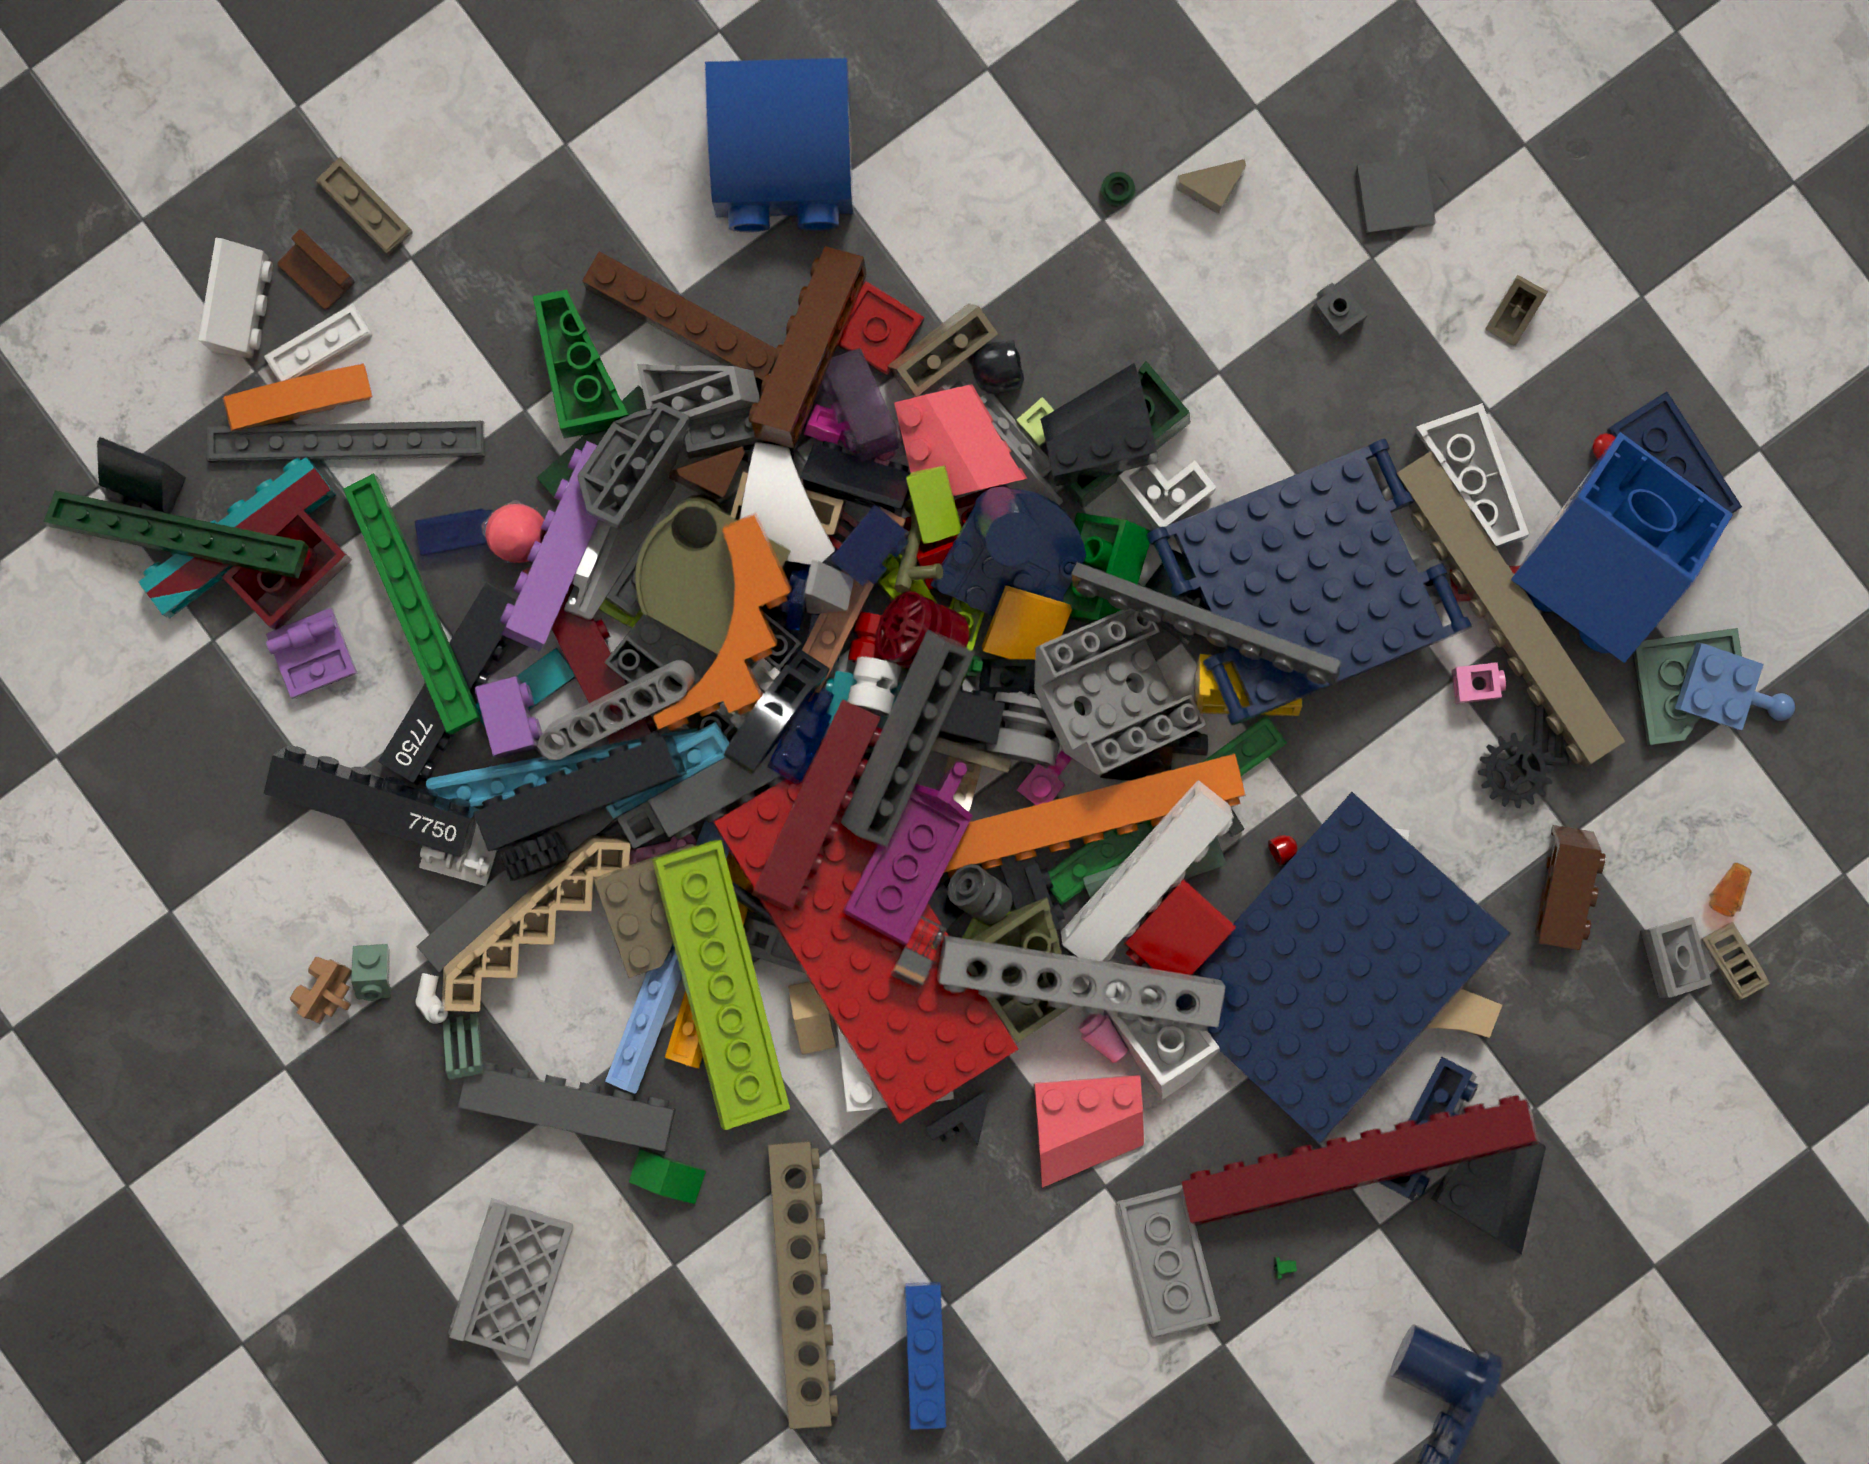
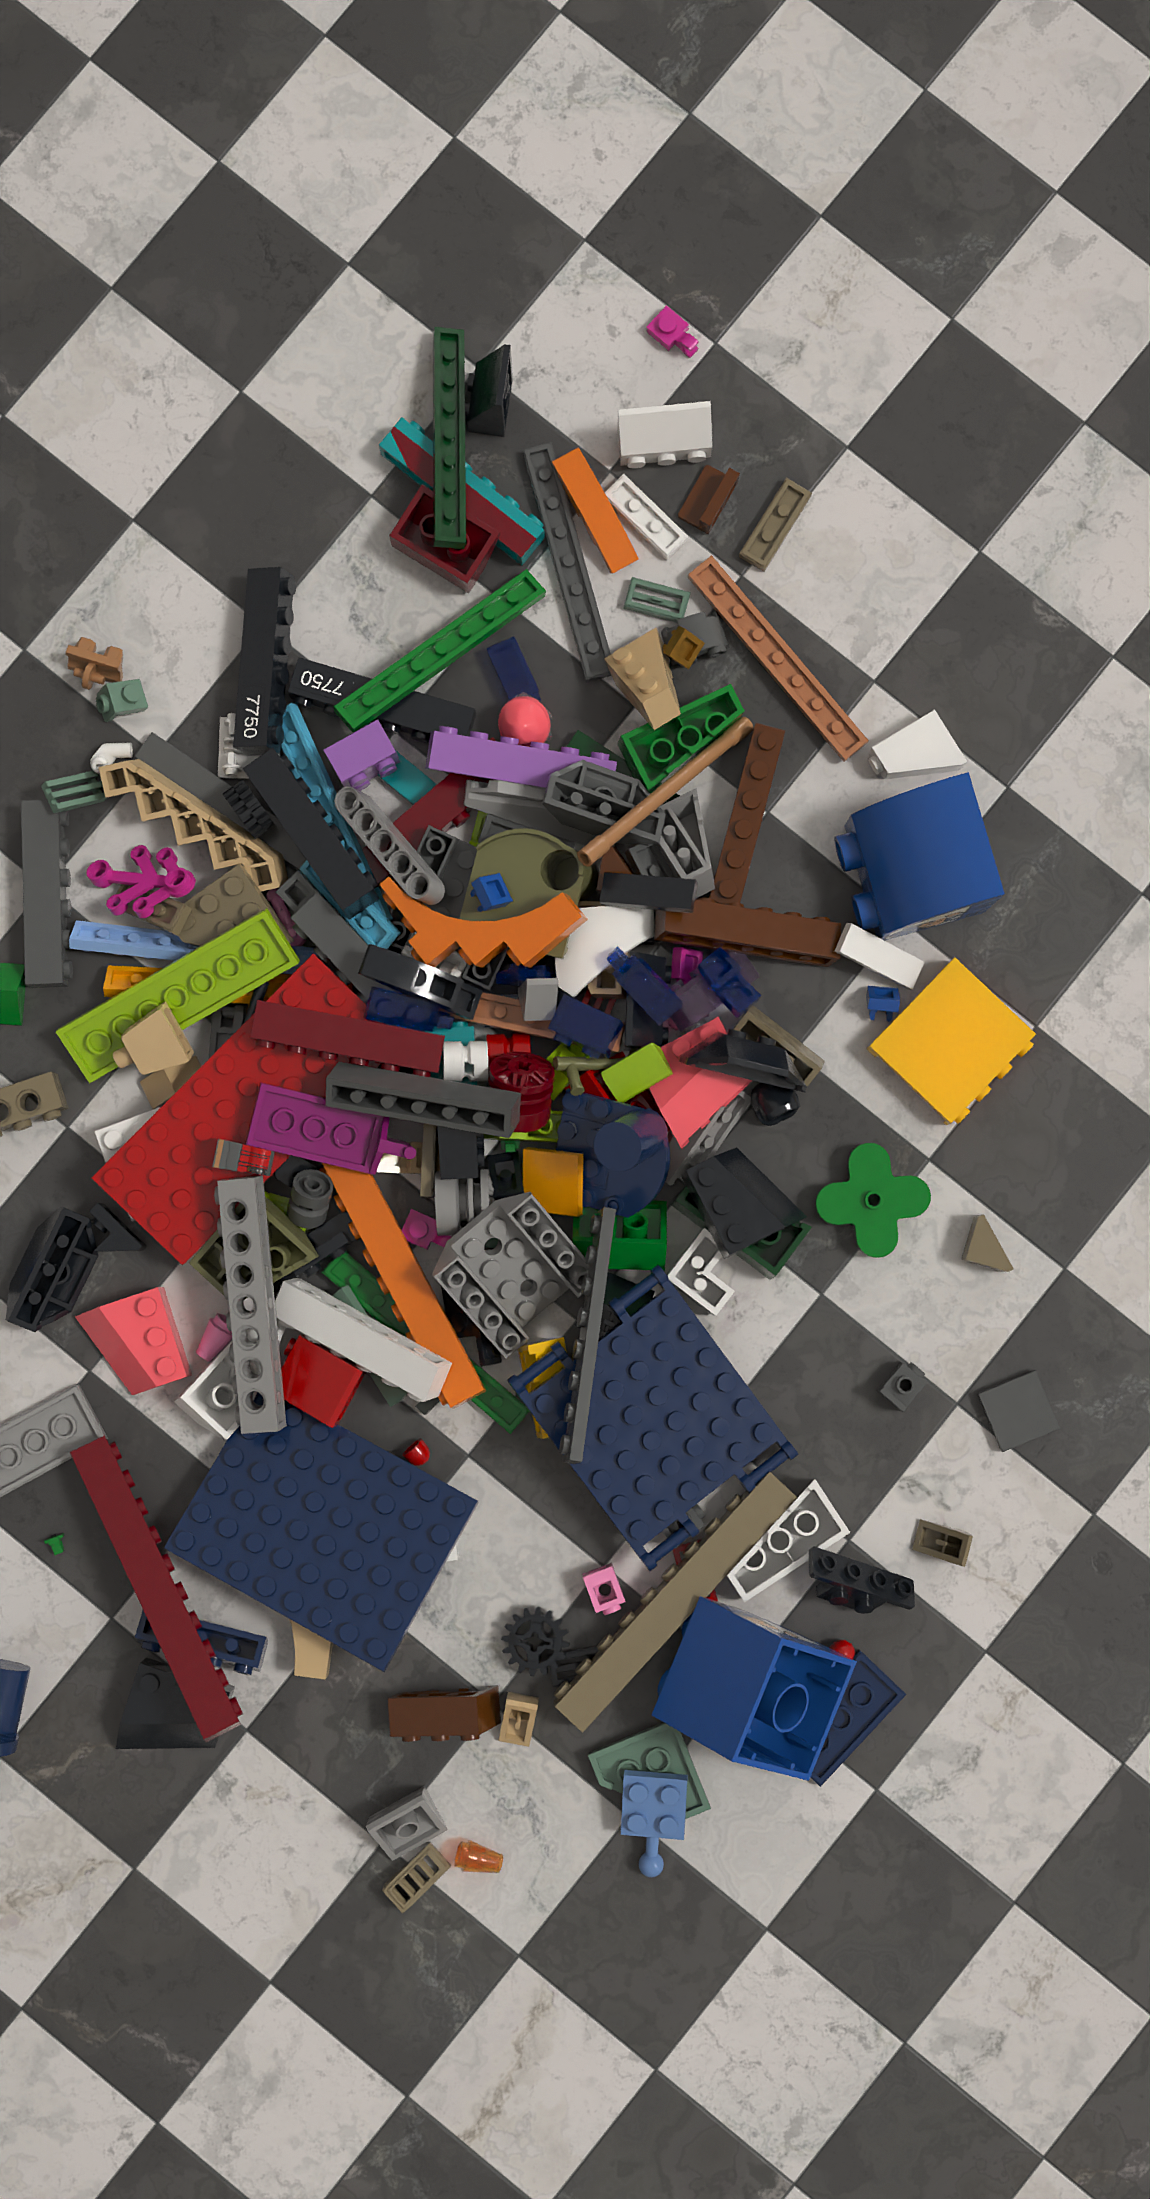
camera: 75 degrees right, 0 degrees up
medium lavender plate [266,608,357,699] -> none
red tile [837,281,924,377] -> none
yellowish green plate [1016,397,1054,447] -> none
dark green plate [1101,172,1135,207] -> none
none -> black wedge [5,1206,99,1332]
none -> dark pink plant [86,845,196,918]
none -> tan torso [113,1001,194,1075]
none -> dark tan tile [116,884,192,936]
none -> blue tile [470,873,513,912]
none -> tan slope [498,1692,539,1747]
none -> medium nougat piece [577,717,754,867]
none -> black tile [599,872,698,913]
none -> tan wedge [604,627,681,730]
none -> clear blue hinge [606,946,683,1026]
none -> sand green tile [624,577,691,623]
none -> dark pink plate [646,305,699,358]
none -> dark grey cylinder [661,611,730,667]
none -> pearl gold tile [663,626,705,669]
none -> black wedge [679,1029,807,1093]
none -> nougat plate [688,555,869,762]
none -> clear blue slope [698,947,761,1019]
none -> black bracket [809,1546,915,1614]
none -> green plant [815,1143,931,1258]
none -> white tile [835,923,924,990]
none -> yellow panel [866,957,1036,1125]
none -> blue tile [866,985,900,1022]
none -> white slope [868,710,967,779]

